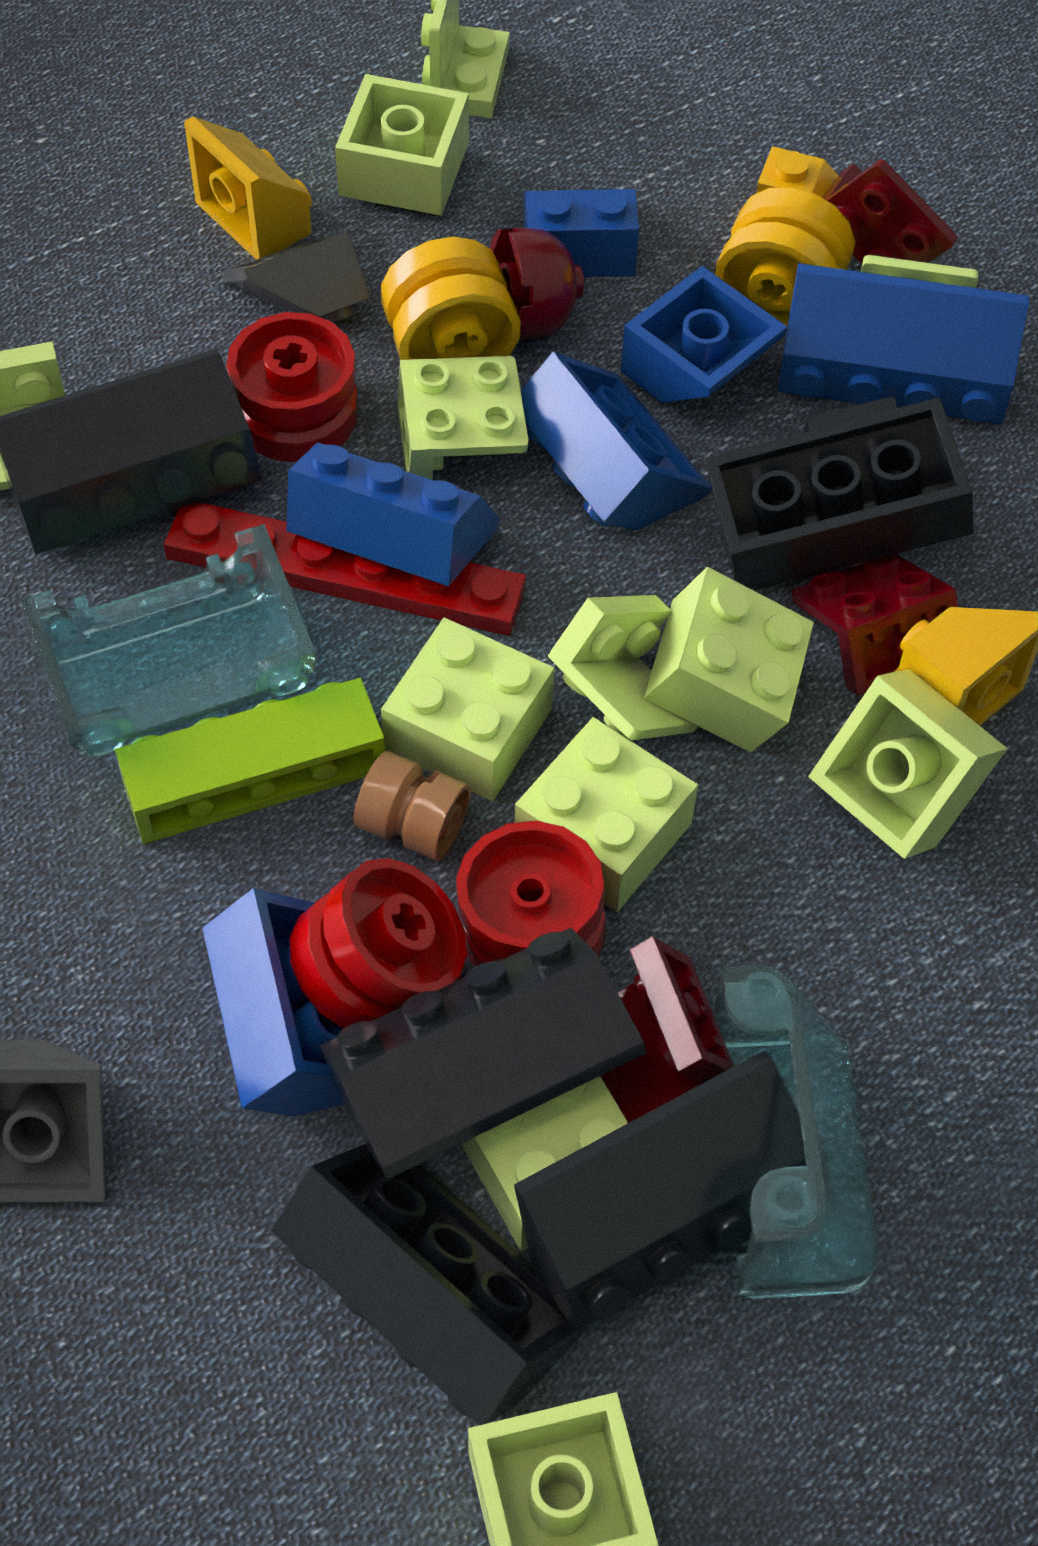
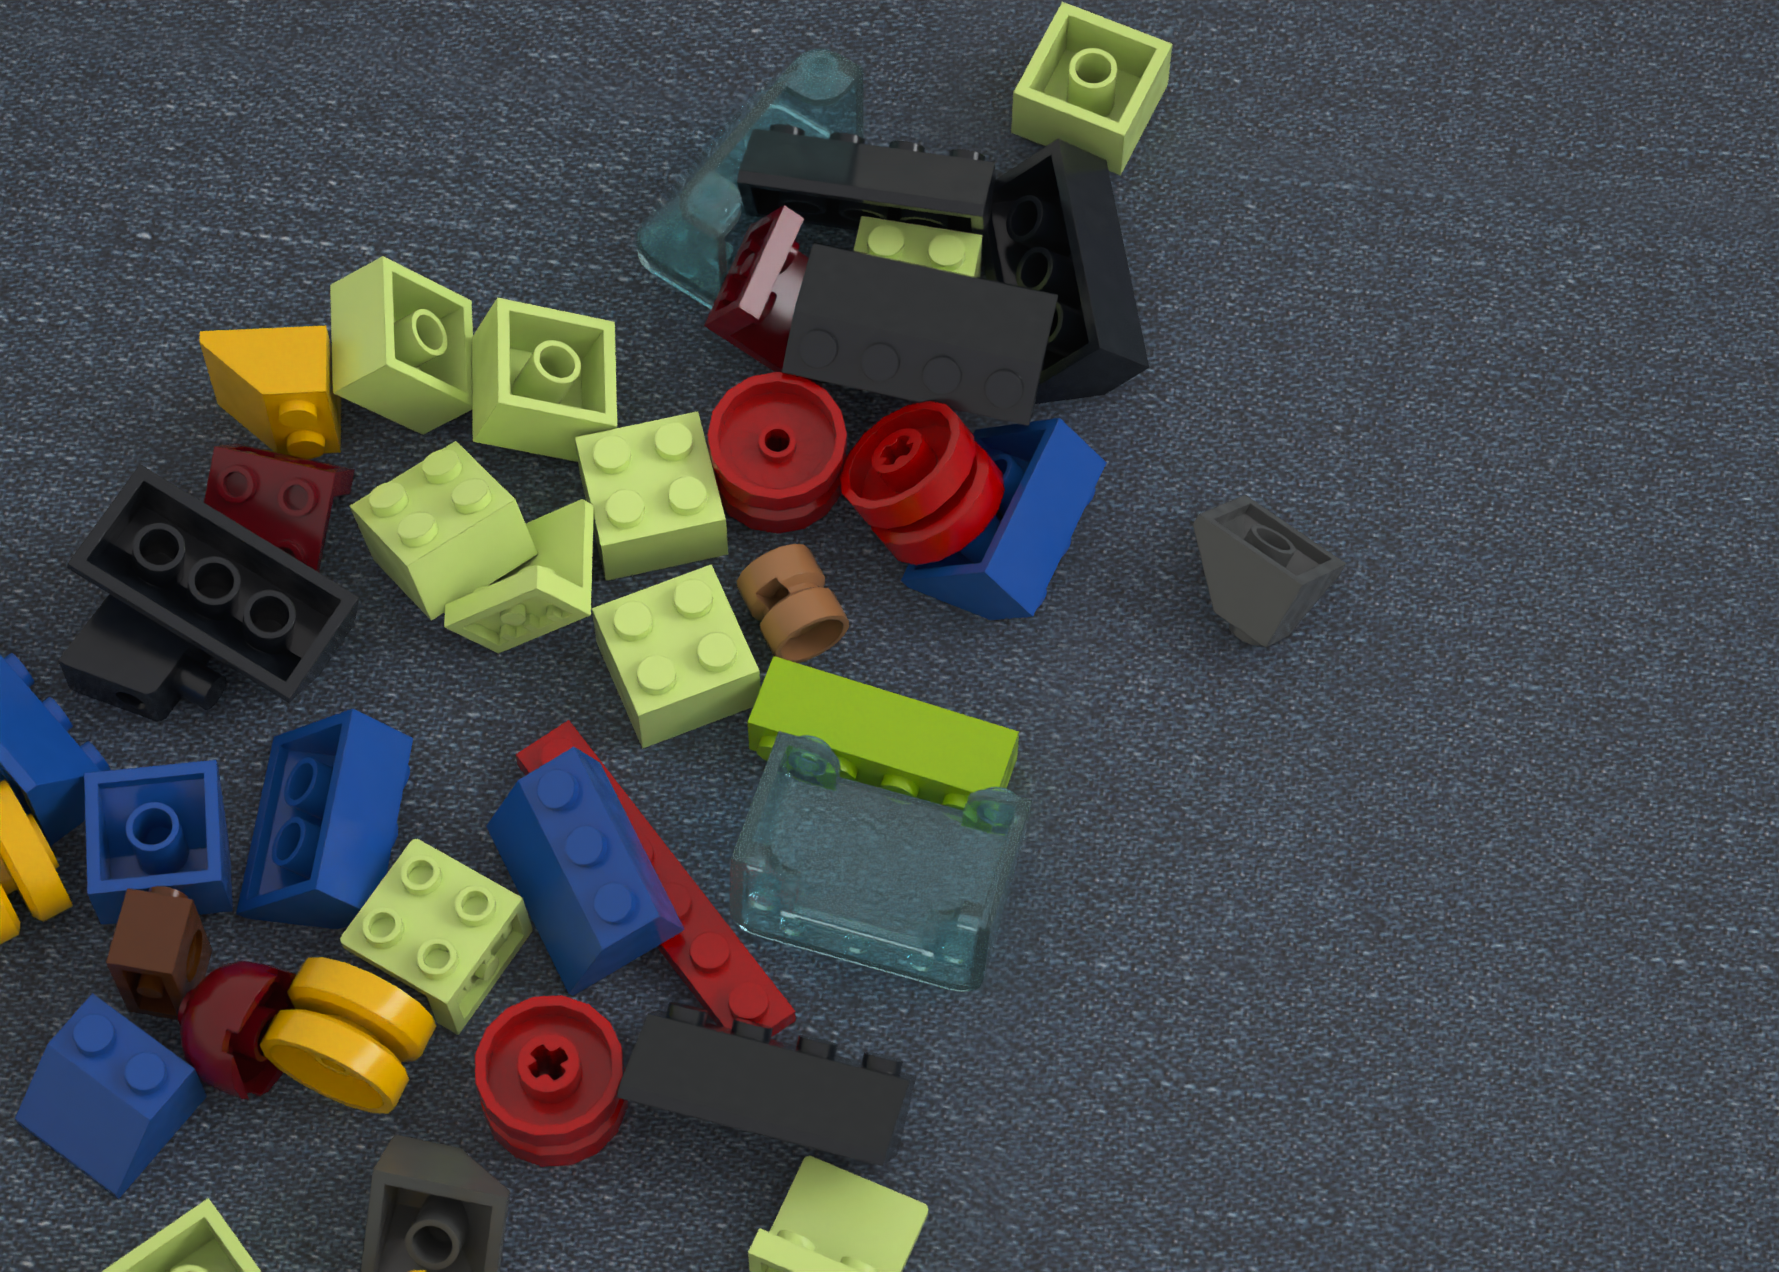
camera: 140 degrees left, 5 degrees up
none -> reddish brown brick [106,886,212,1020]
none -> yellowish green brick [472,297,617,462]

